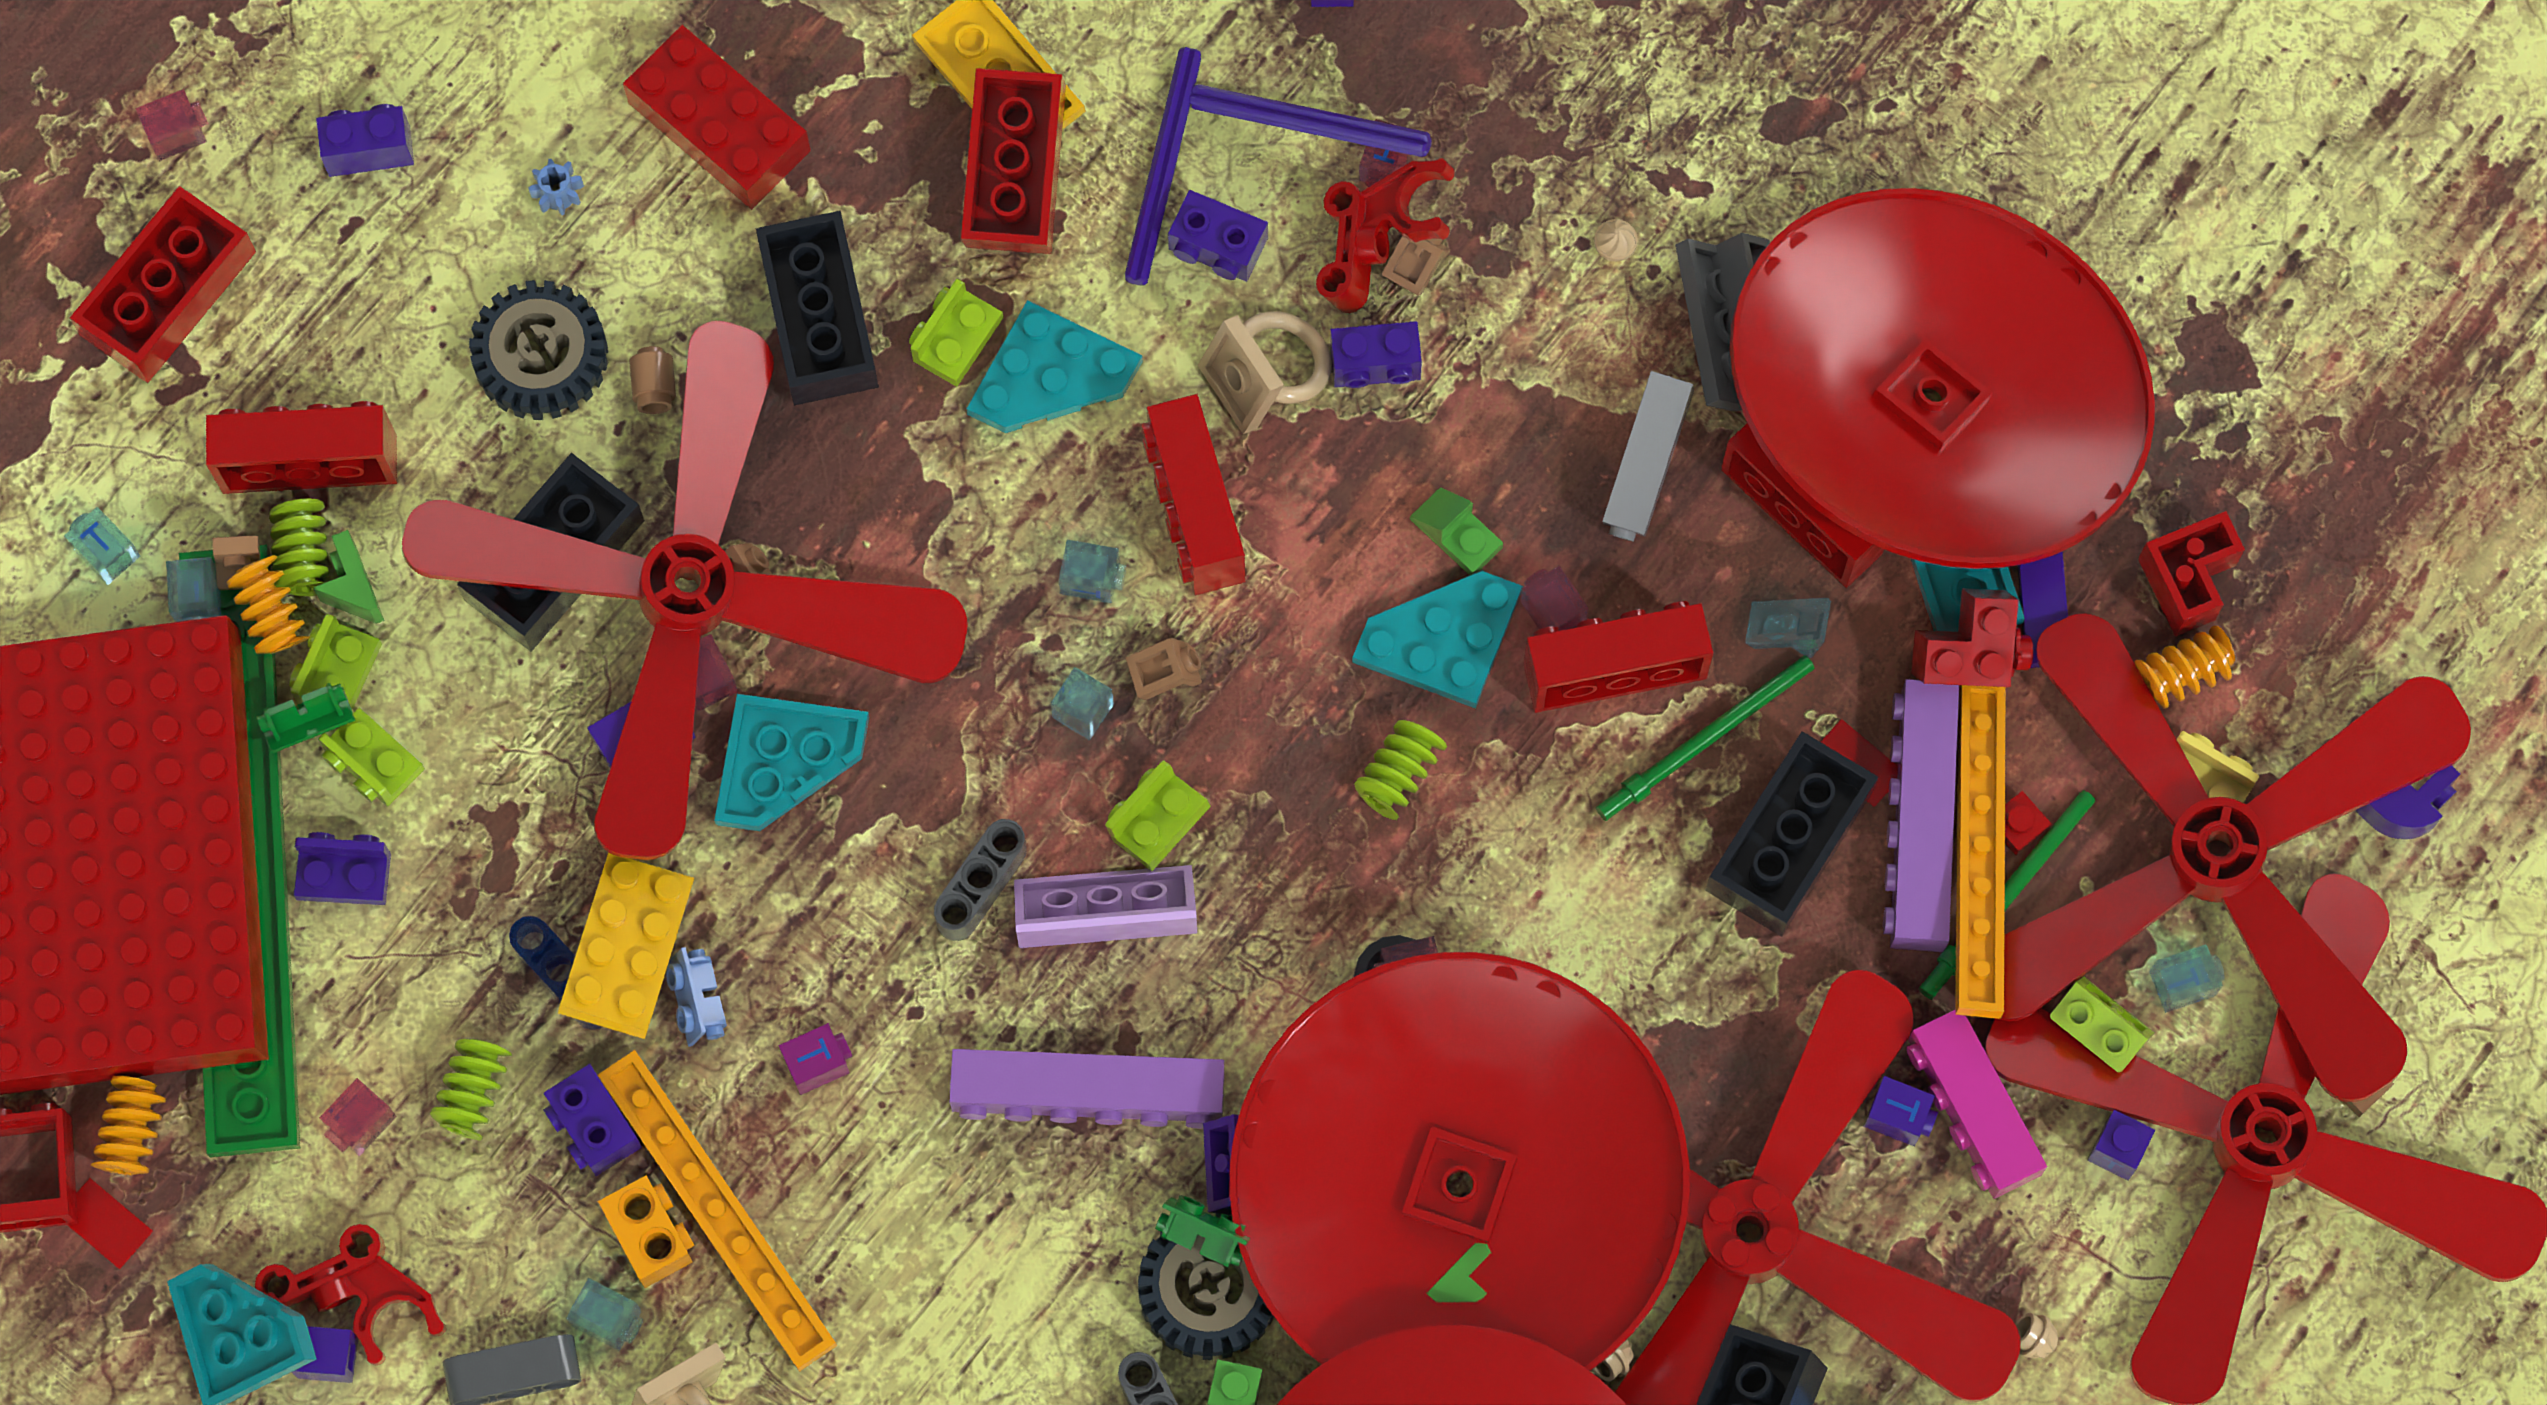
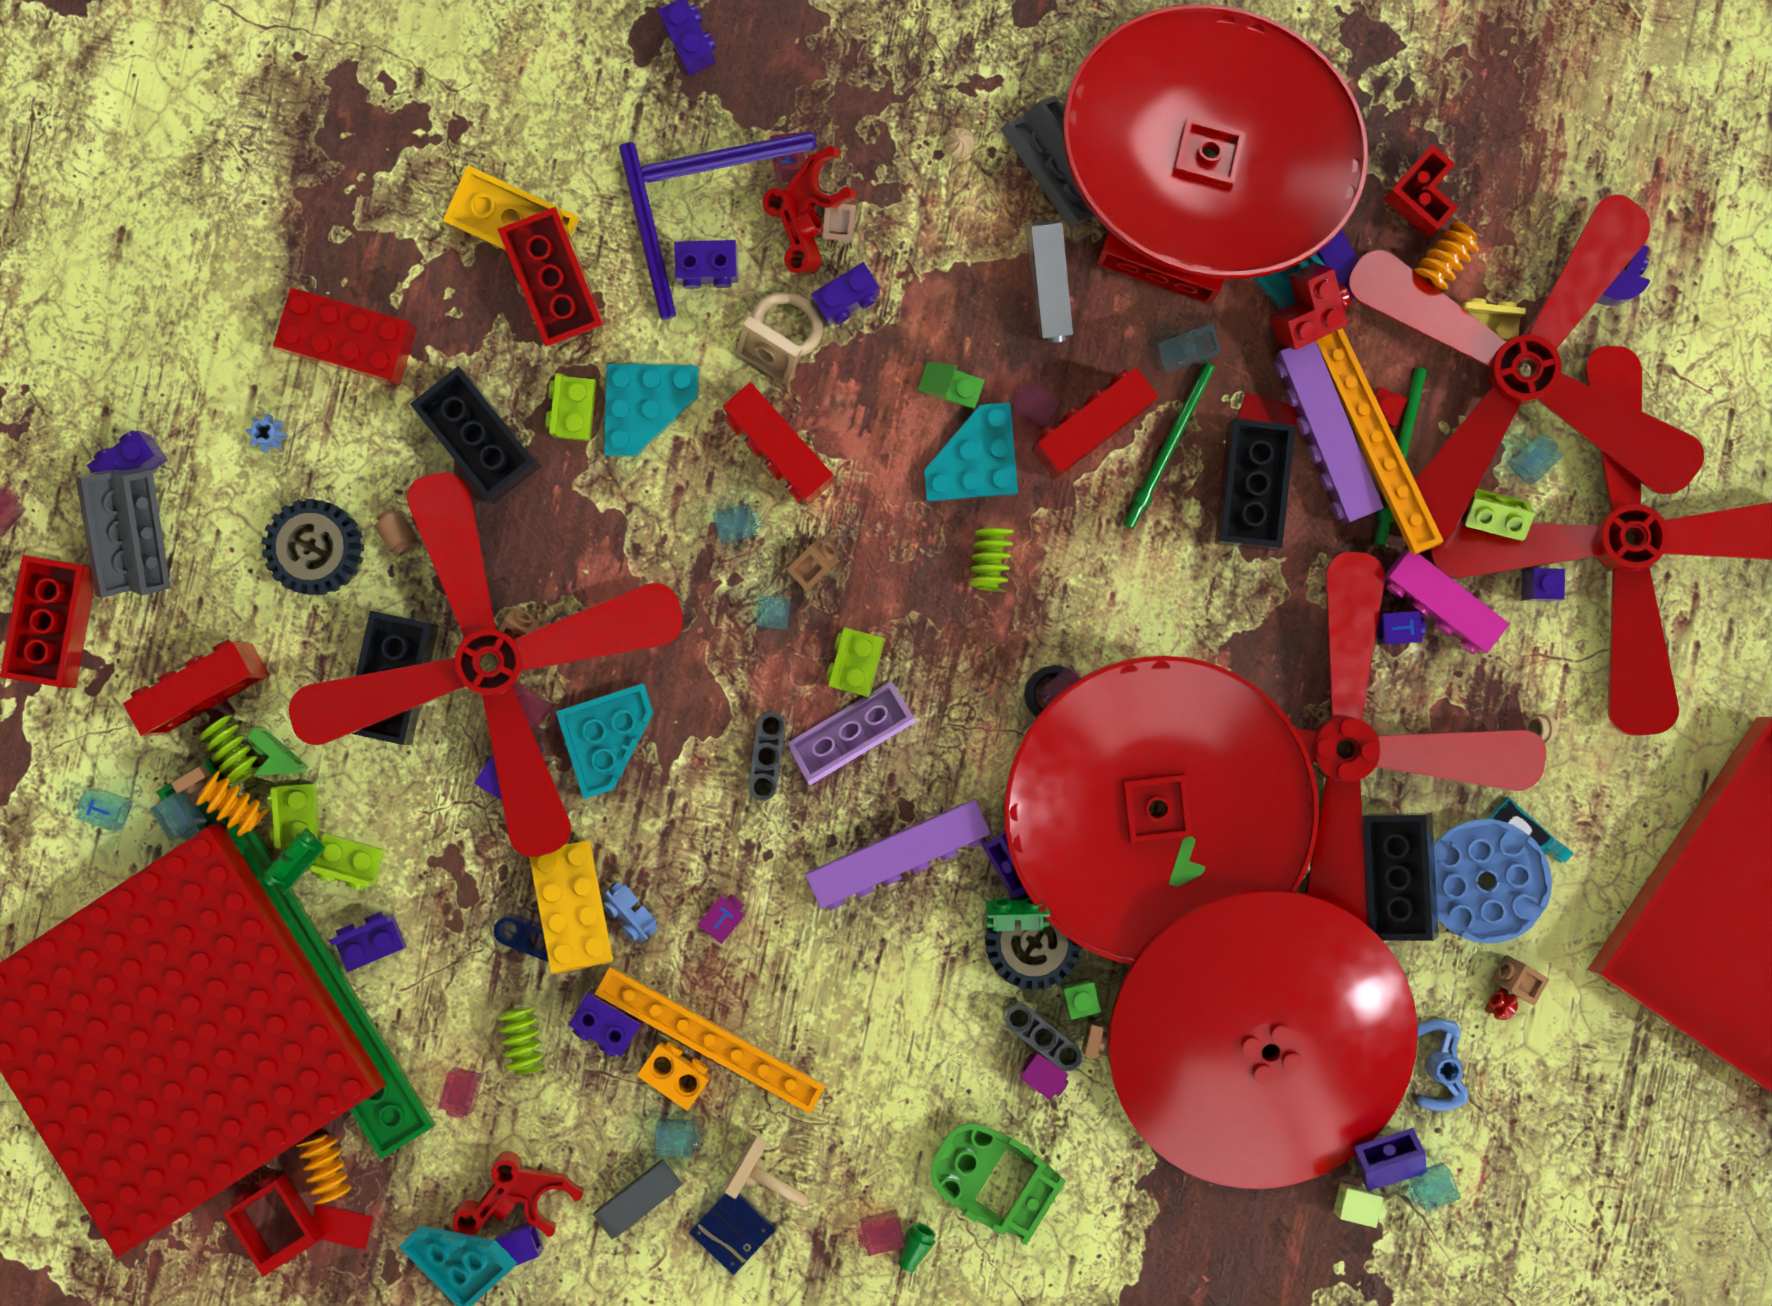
camera: 30 degrees left, 15 degrees up
none -> dark grey slope [75,469,171,598]

